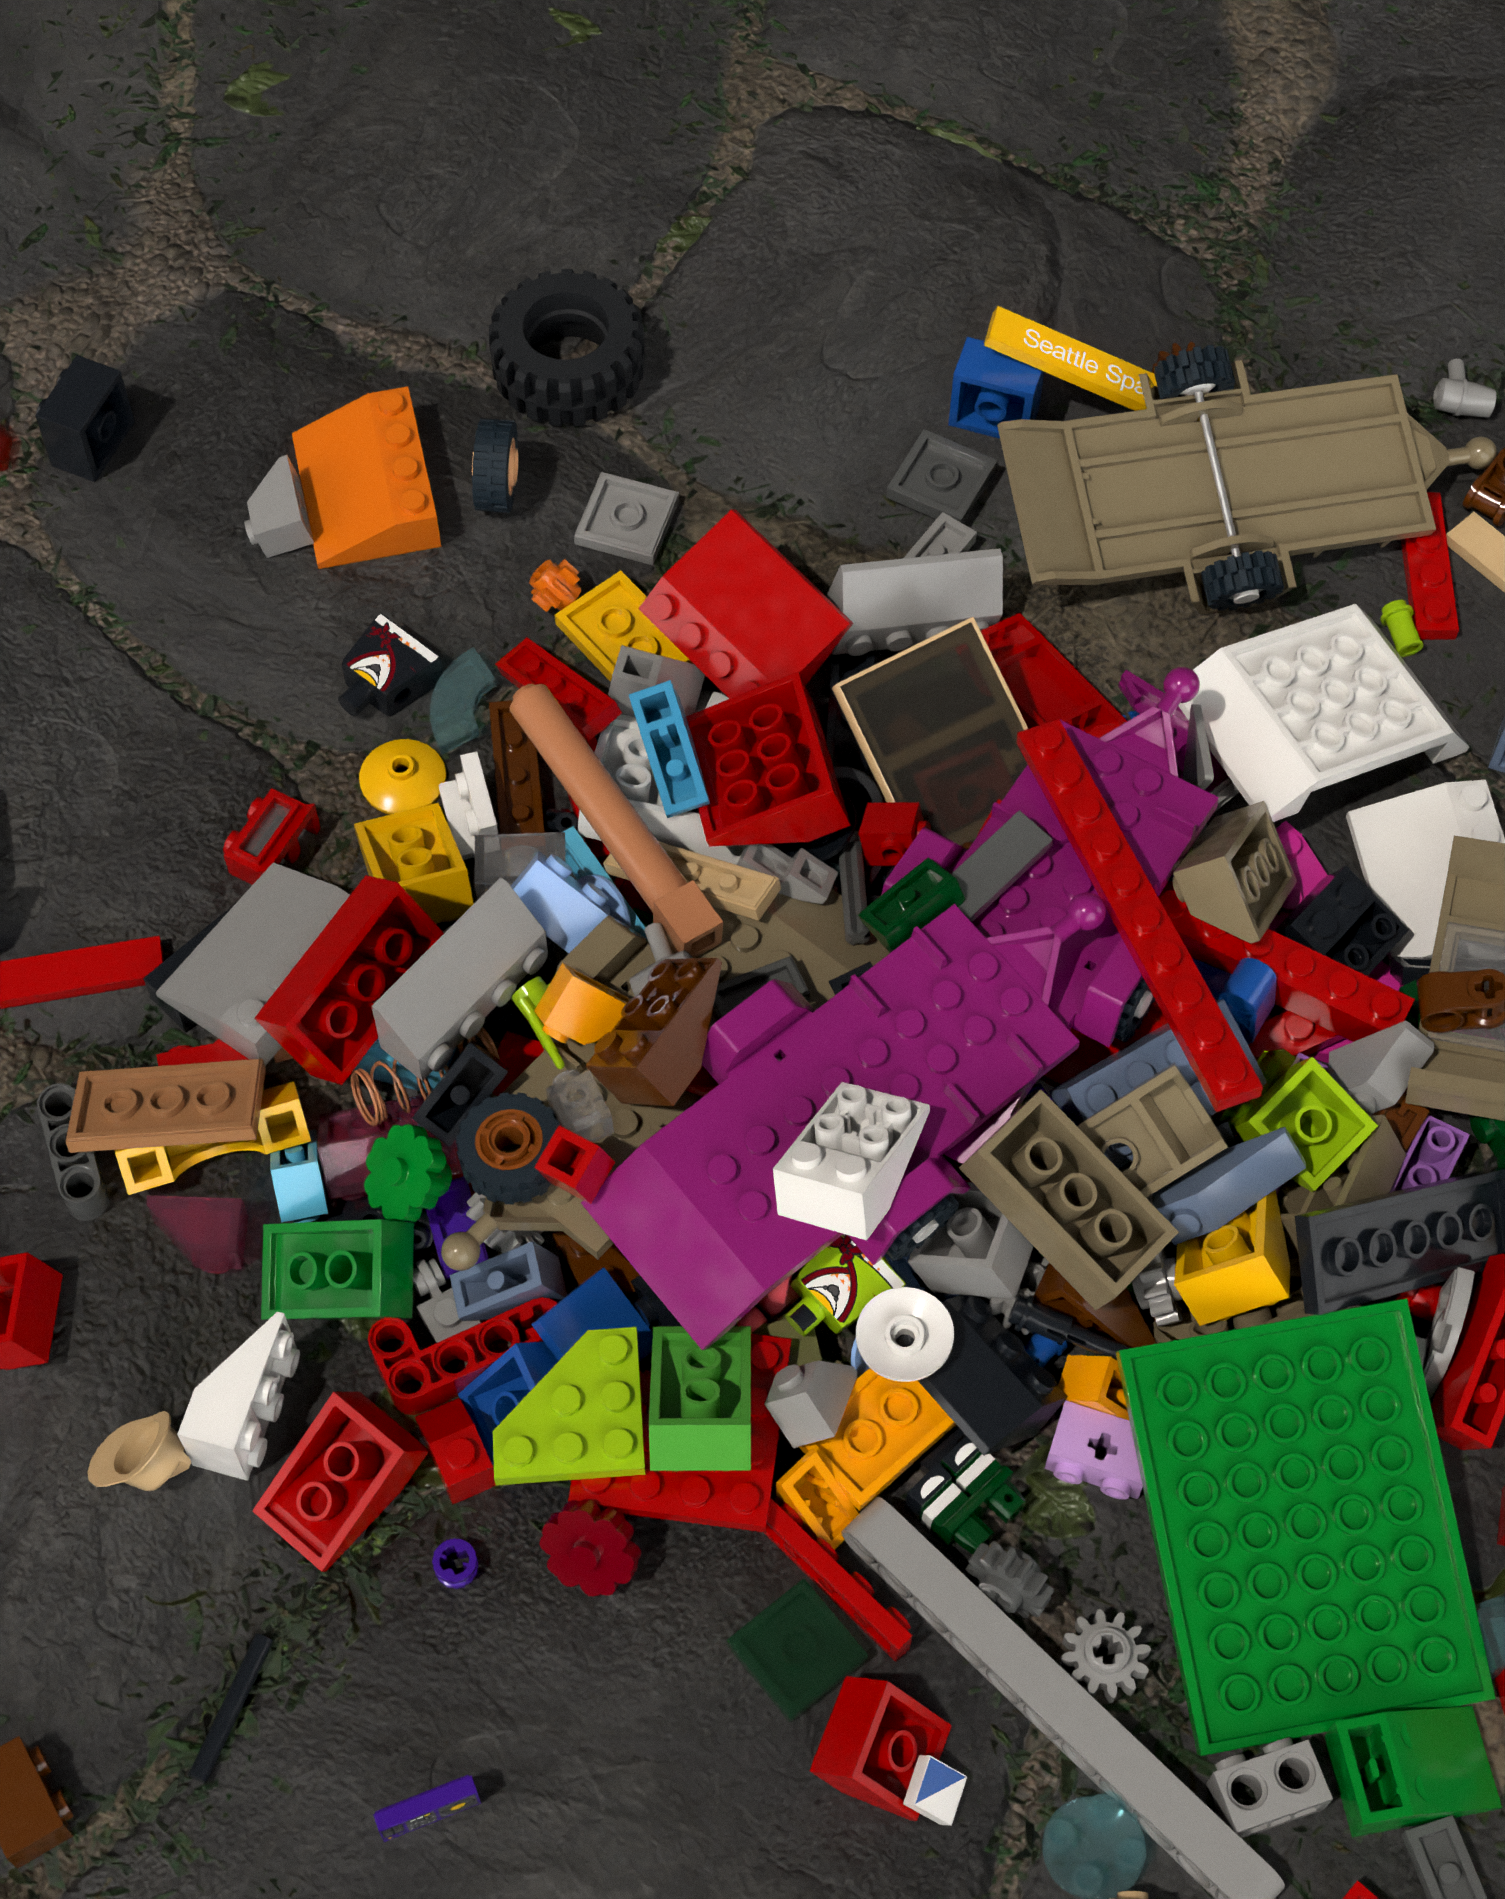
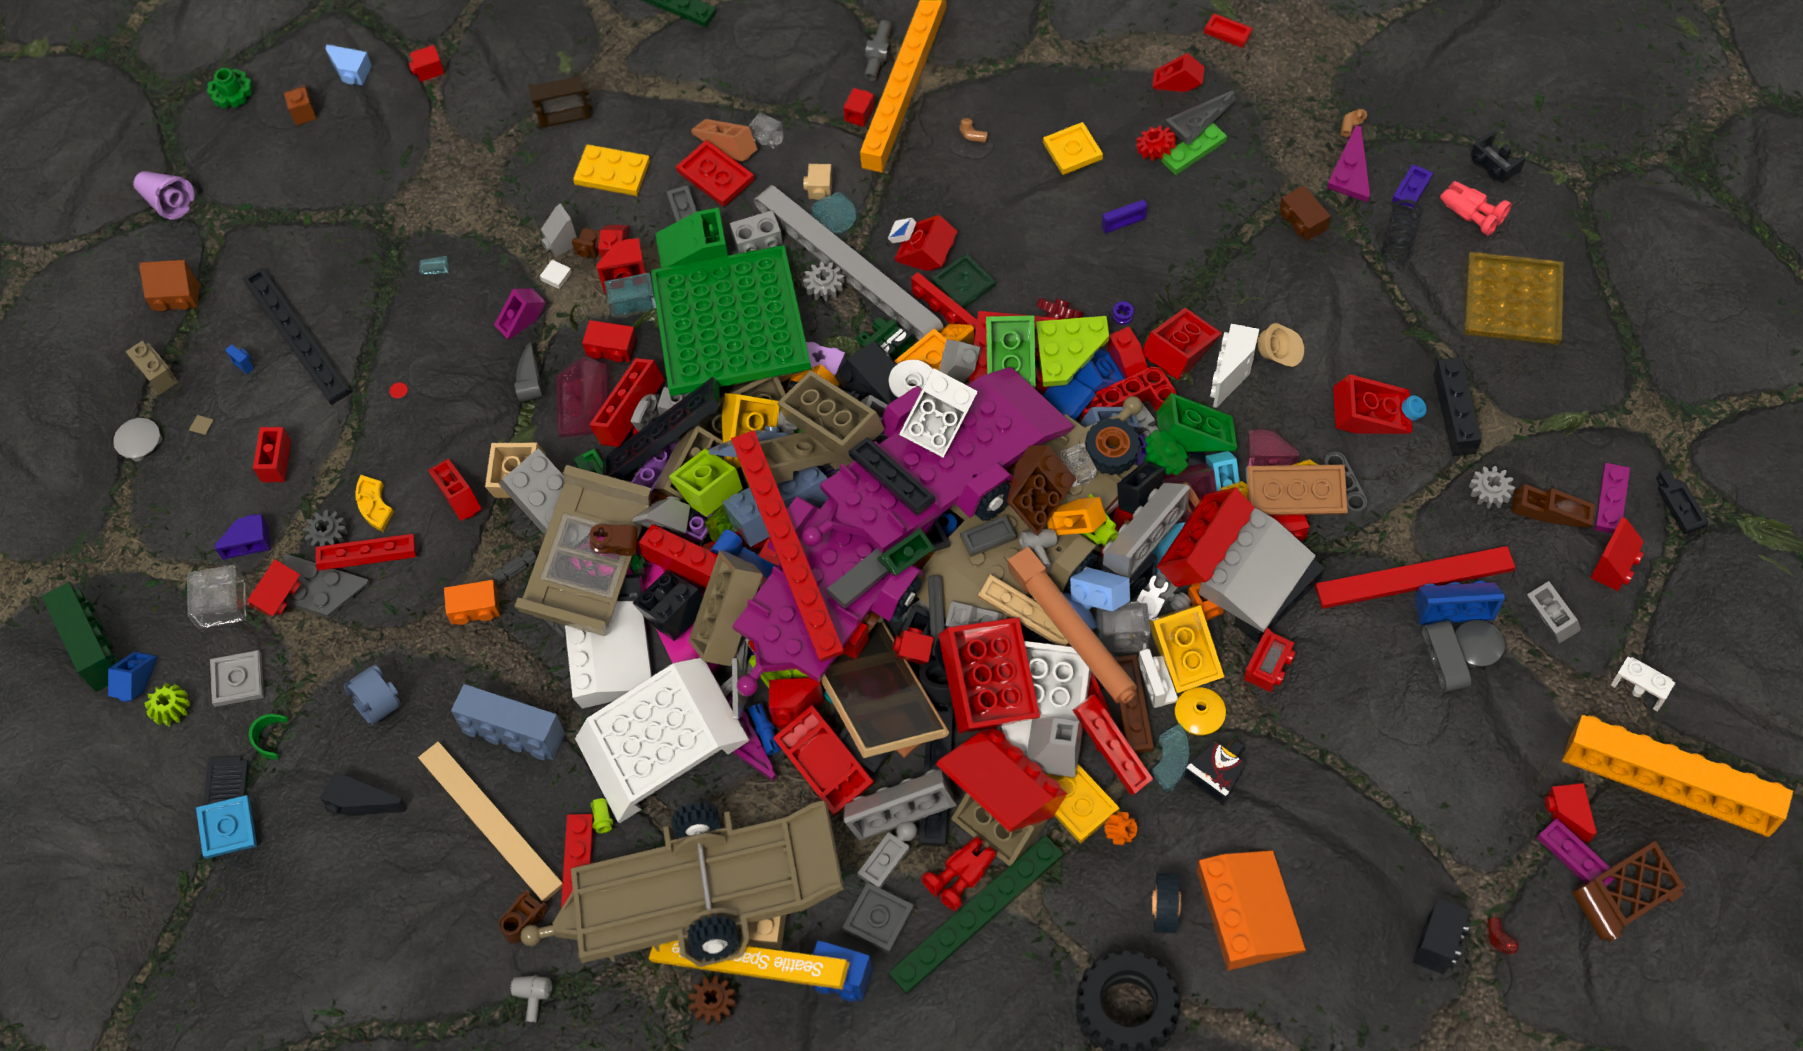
camera: 175 degrees left, 0 degrees up
black bar [188,1633,274,1784] -> none
light grey slope [244,455,314,558] -> none
red brick [534,1125,615,1204] -> none
light grey tile [574,472,679,565] -> none
dark azure slope [629,680,710,818] -> none
dark grey gear [966,1541,1054,1619] -> none
none -> black tile [849,437,935,516]
none -> dark green plate [889,835,1063,995]
none -> red piece [921,836,997,911]

